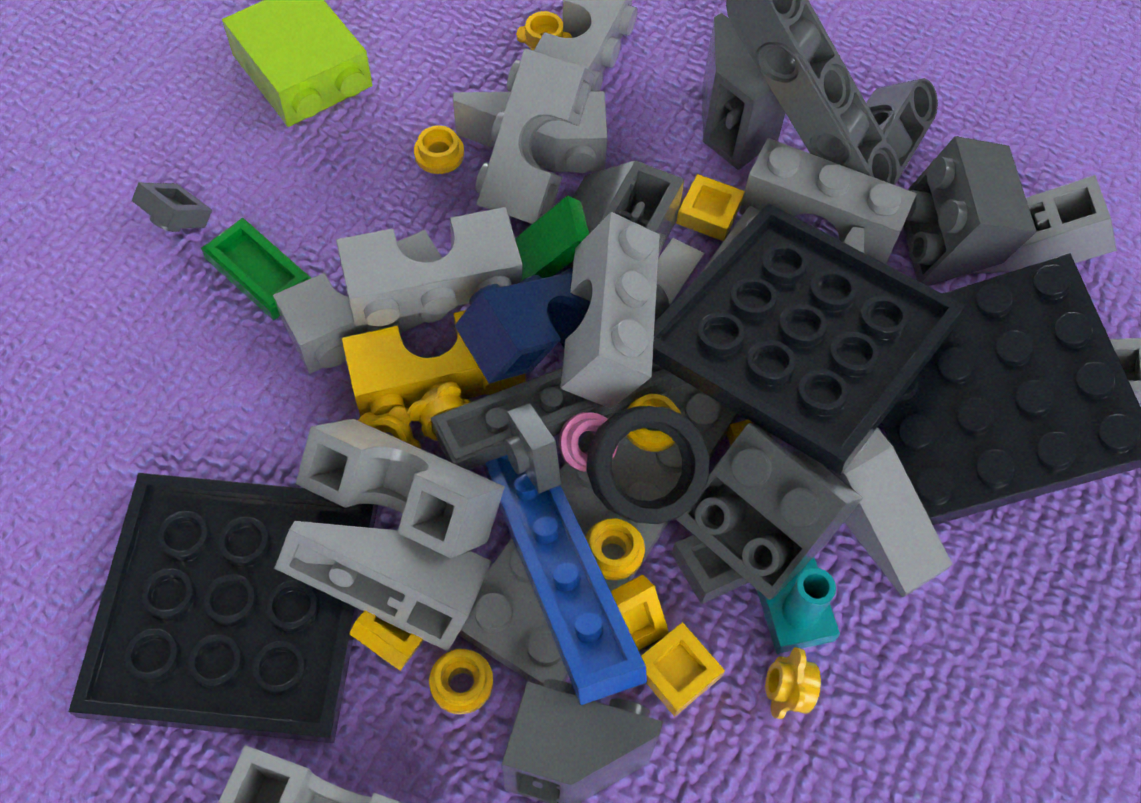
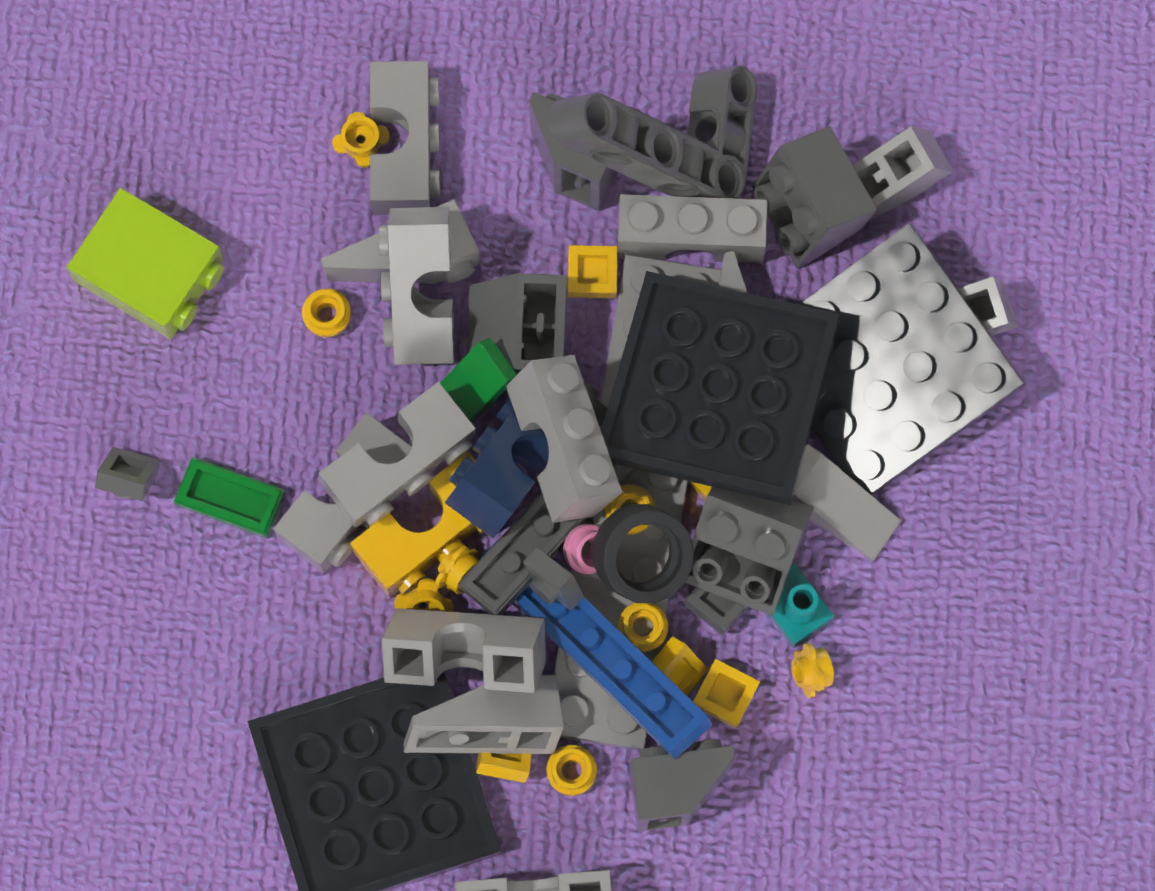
camera: 20 degrees left, 15 degrees up
white sticker [657,238,704,304] -> none

